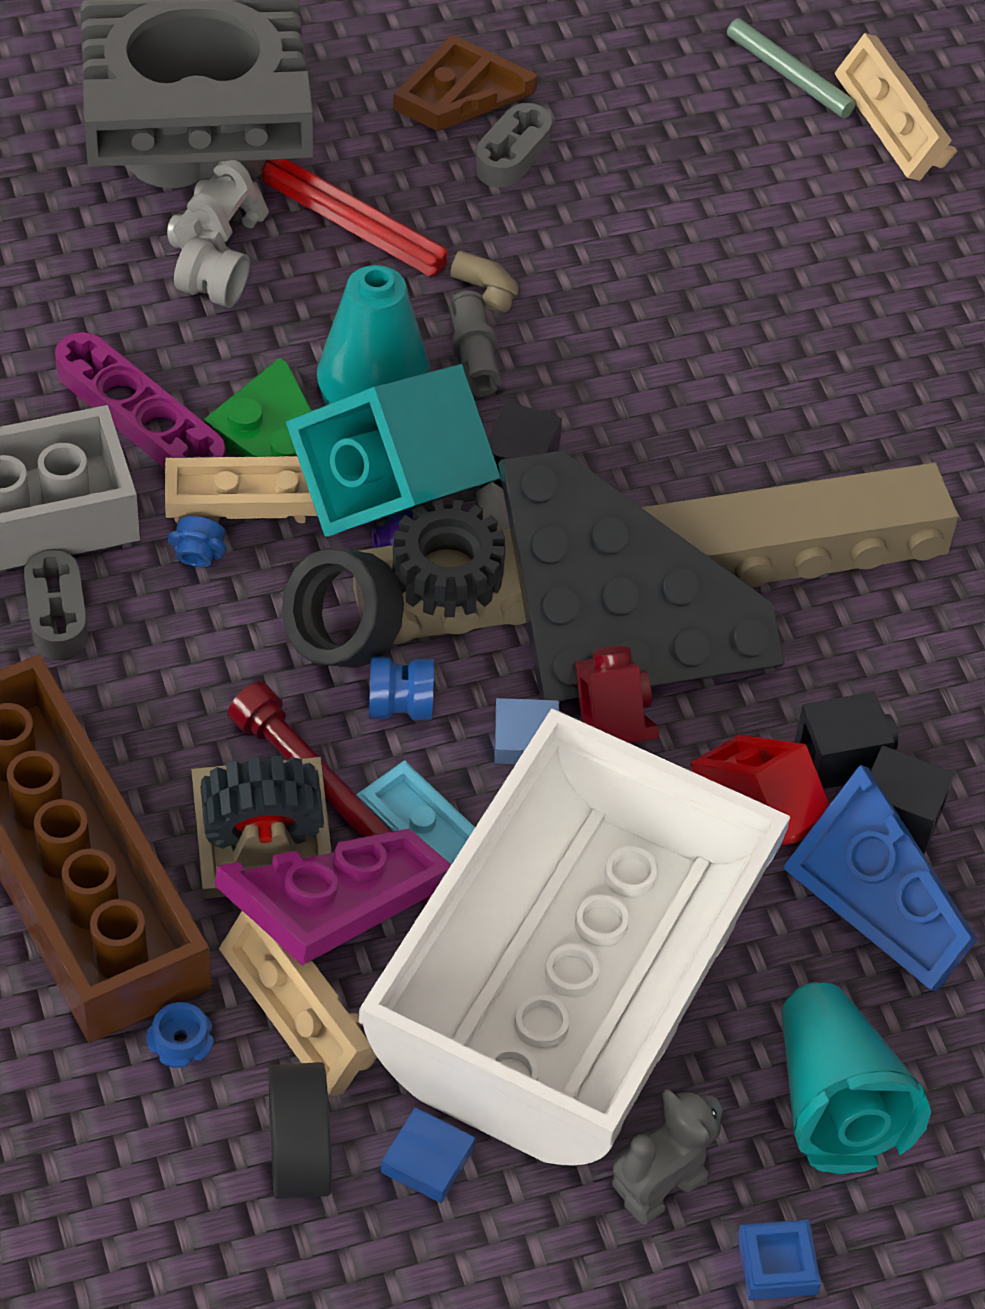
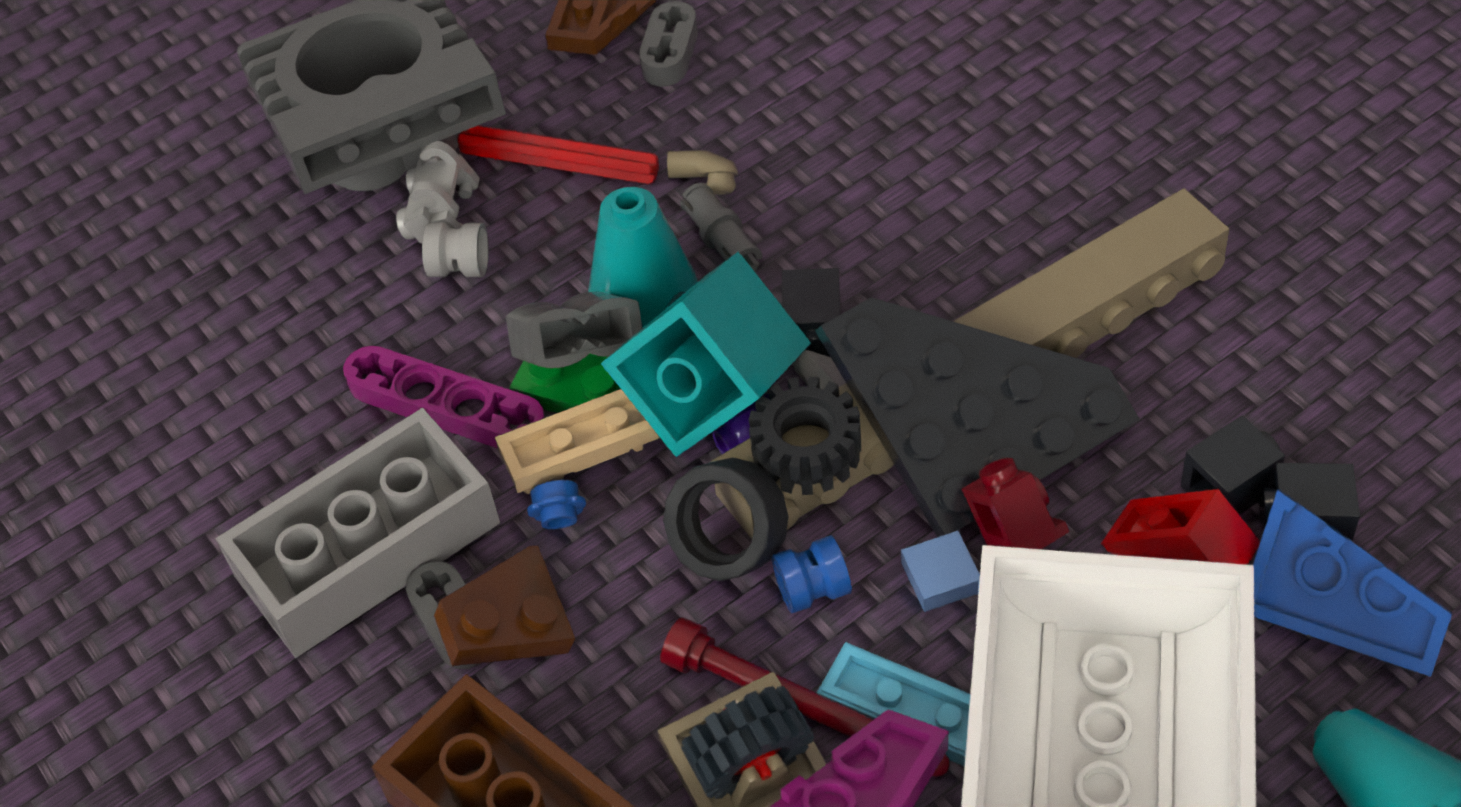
camera: 10 degrees left, 0 degrees up
none -> reddish brown wing [434,545,576,666]
none -> dark grey brick [506,292,642,368]

